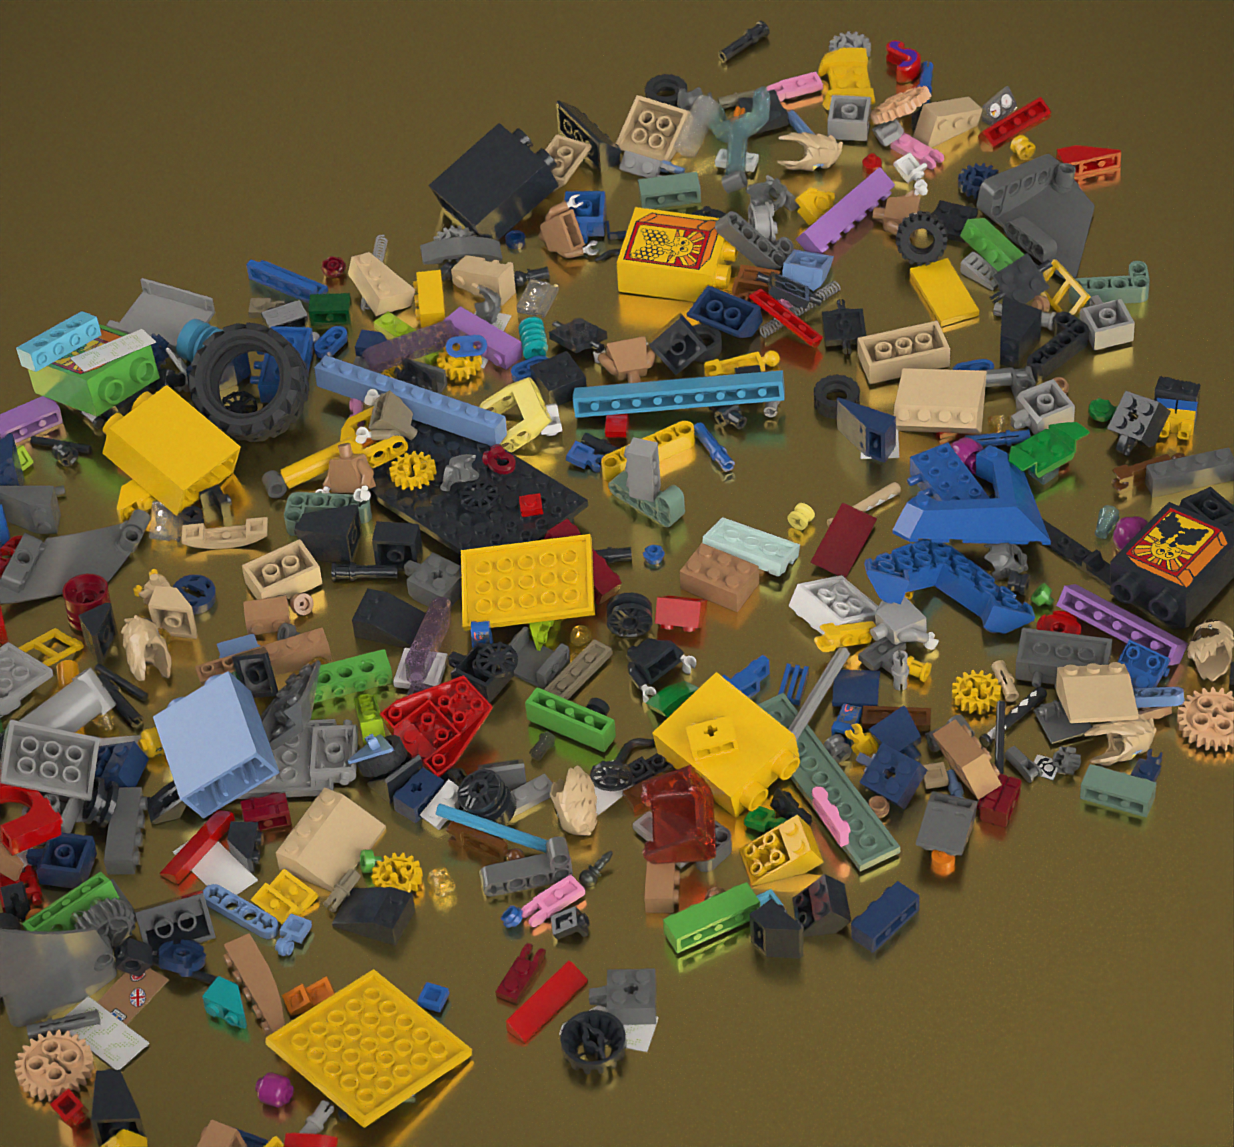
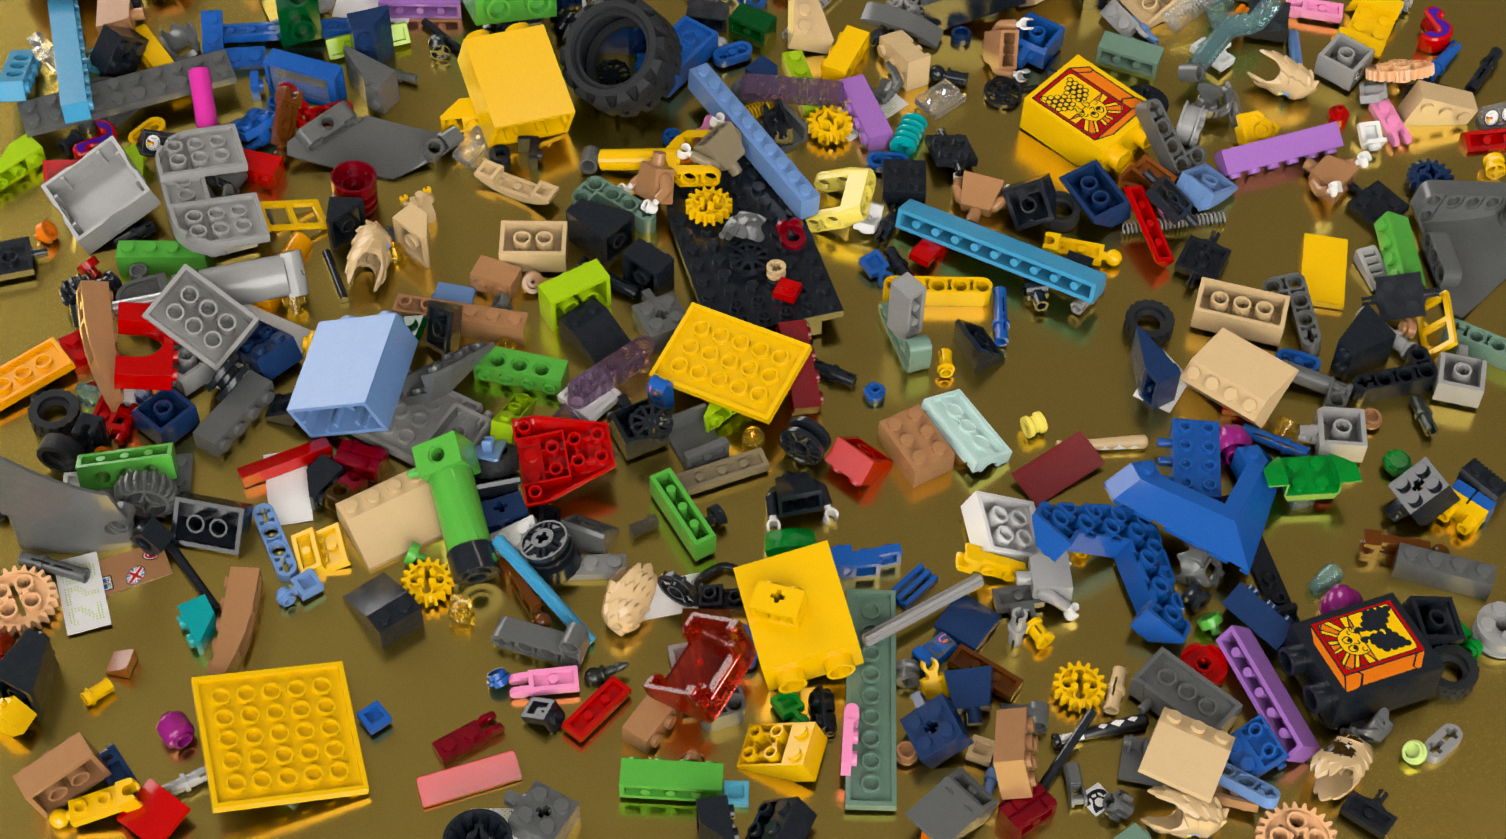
camera: 25 degrees right, 5 degrees up
black pin [97,673,144,727] -> none
dark blue plate [158,940,206,977] -> none
dark blue piece [173,575,216,615] -> none
orange slope [282,976,335,1016] -> none
dark tan axle [323,869,361,912] -> none
blue plate [446,335,487,357] -> none
black tyre [896,211,947,266] -> none
none -> yellow pin [80,677,115,706]
none -> slope [105,649,138,679]
none -> leg [324,471,368,515]
none -> bright green piece [407,430,500,586]
none -> lime brick [538,258,611,332]
none -> red plate [562,675,632,743]
none -> blue plate [662,128,681,146]
none -> tan bush [766,259,786,281]
none -> black pin [874,204,900,244]
none -> yellow pin [937,348,955,378]
none -> black slope [953,319,1006,373]
none -> black wheel [983,77,1023,109]
none -> dark blue brick [1221,582,1296,652]
none -> dark grey beam [1263,272,1321,356]
none -> dark grey helmet [1340,707,1394,743]
none -> pearl dark grey pin [1408,394,1439,437]
none -> black pin [1464,47,1503,95]

